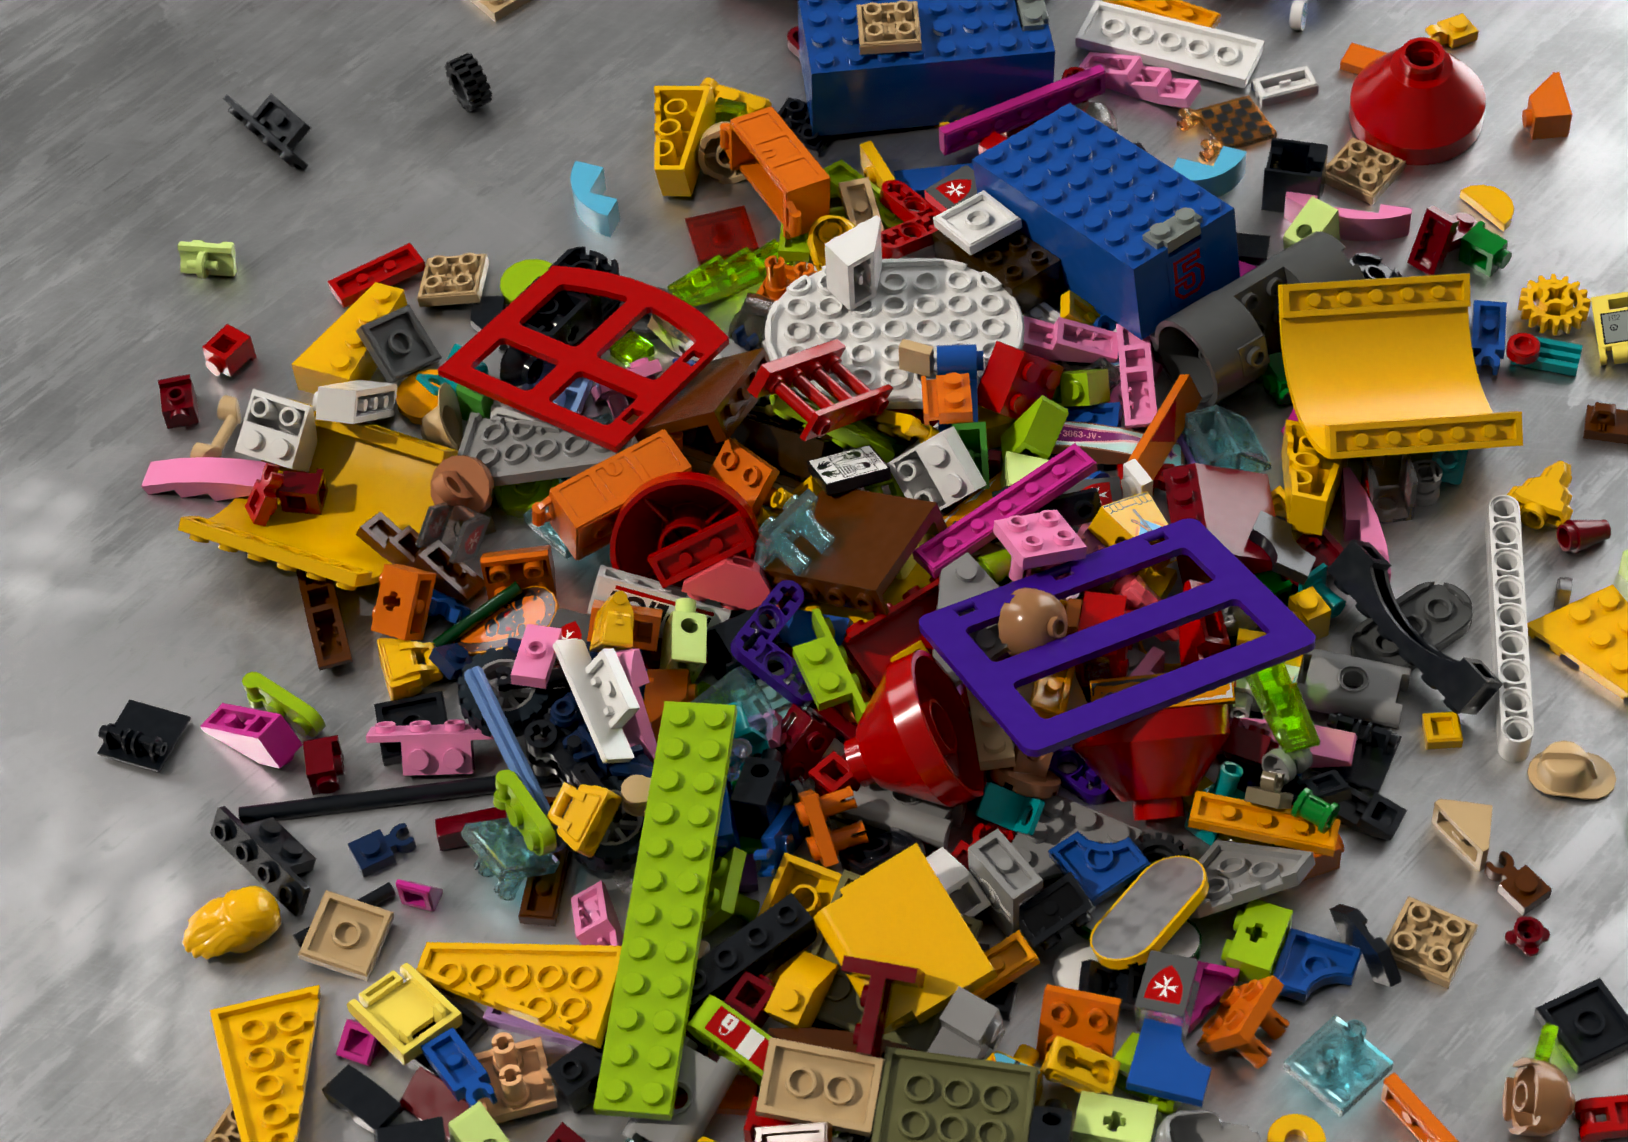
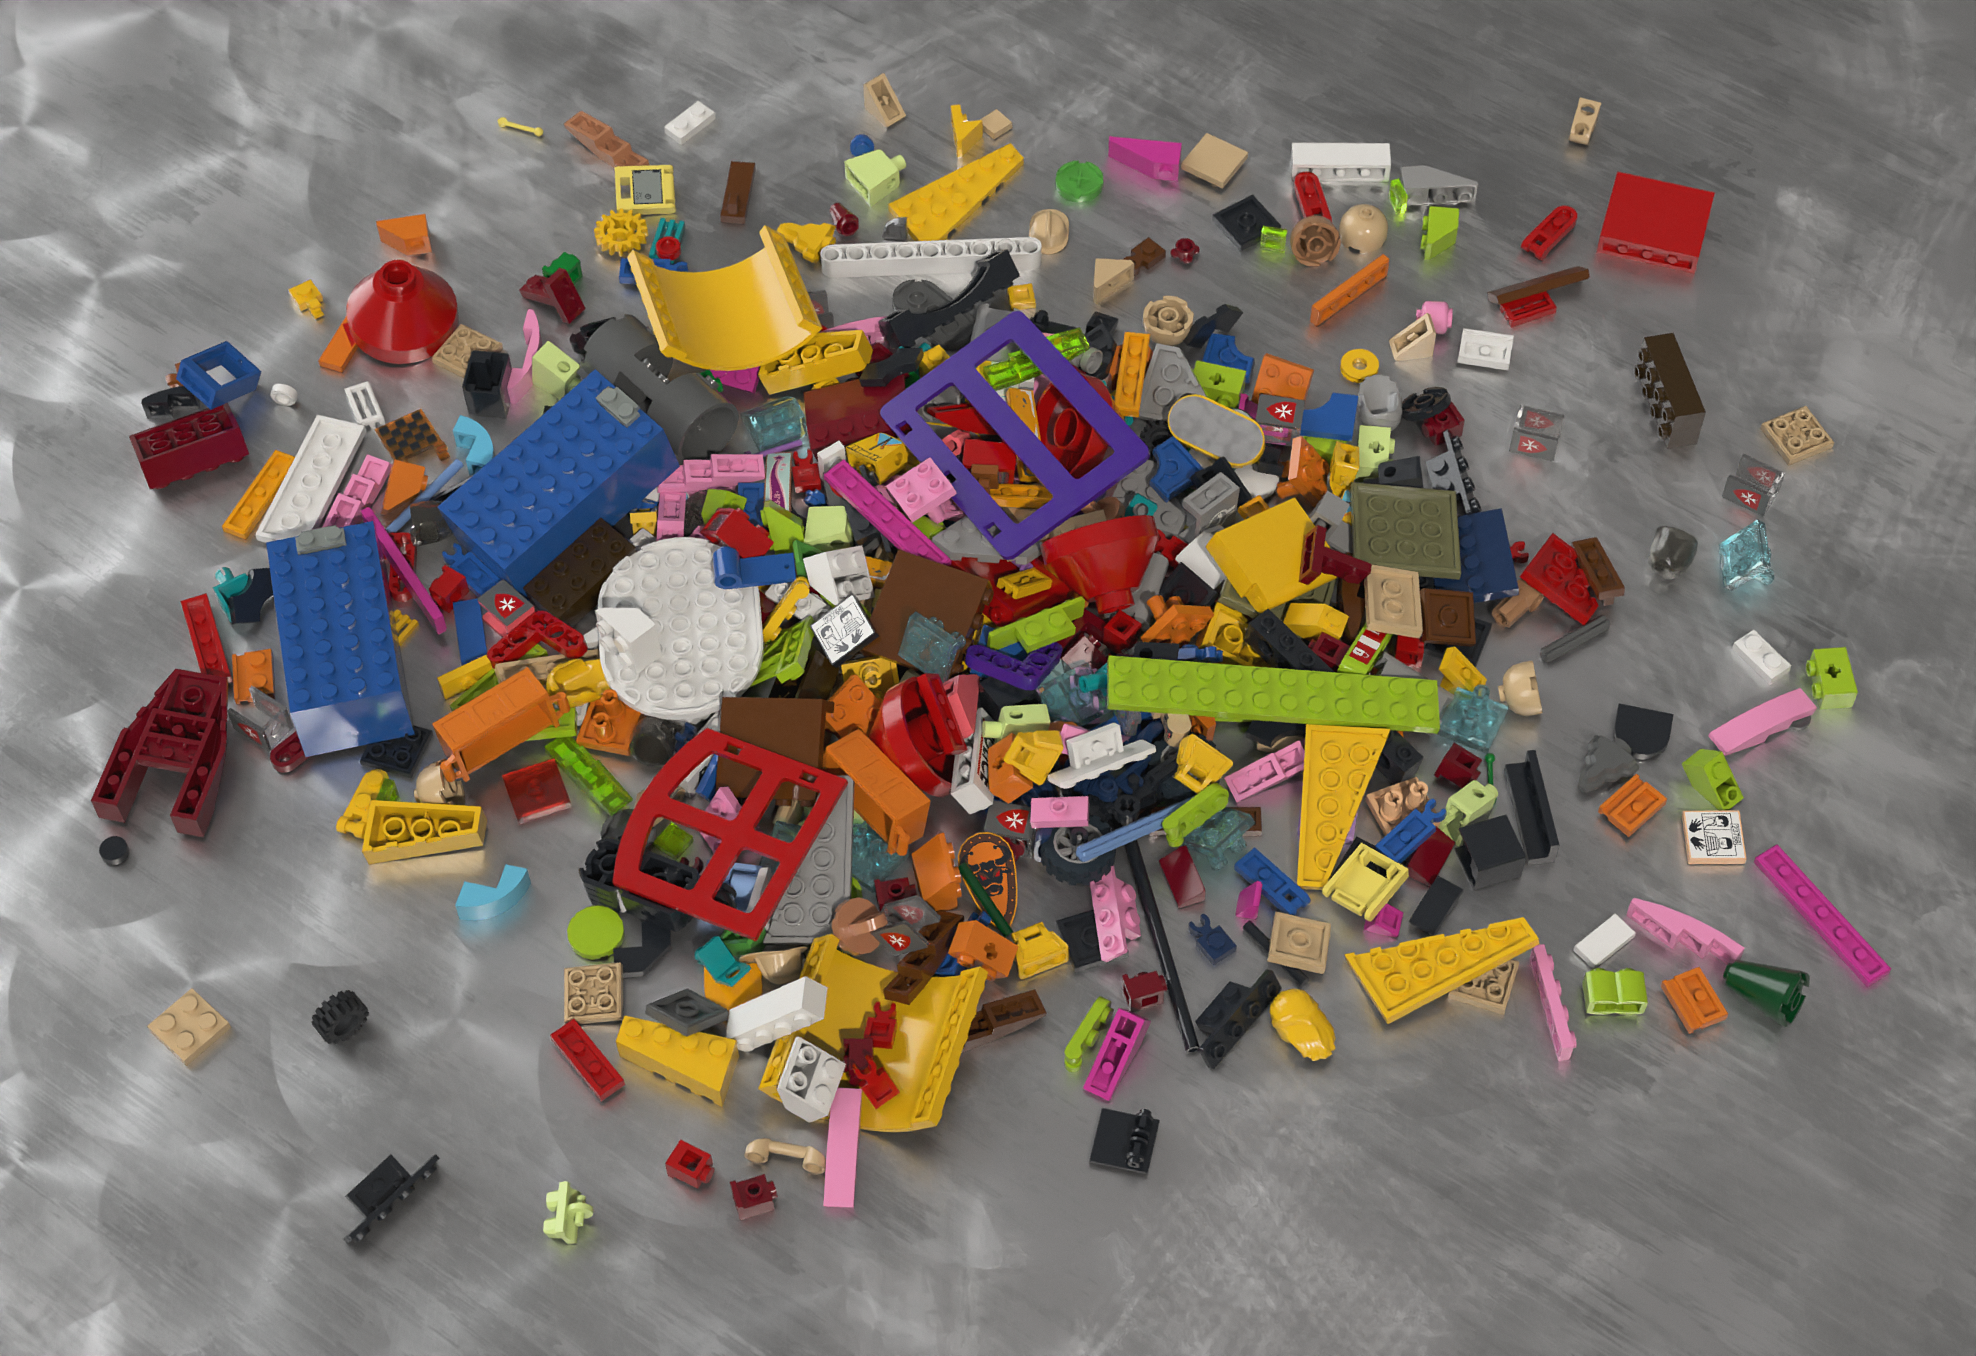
camera: 100 degrees left, 5 degrees up
dark blue plate [429,643,472,680] -> none
red fence [747,339,893,441] -> none
tan tile [857,0,922,55] -> none
tan tile [899,339,934,377] -> none
orange plate [921,372,973,425] -> none
white plate [933,190,1022,256] -> none
medium nougat cylinder [998,587,1068,656] -> none
orange tile [1127,374,1202,480] -> none
dark tan tile [1244,771,1294,809] -> none
clear light blue plate [1283,1014,1393,1117] -> none
green bush [1291,787,1340,834] -> none
tan tile [1385,896,1478,989] -> none
yellow tile [1460,185,1514,232] -> none
none -> orange slope [380,459,428,515]
none -> medium blue bar [385,459,464,533]
none -> red plate [863,1002,897,1049]
none -> dark red brick [874,877,917,917]
none -> tan cylinder [1143,295,1194,346]
none -> blue plate [1234,847,1311,916]

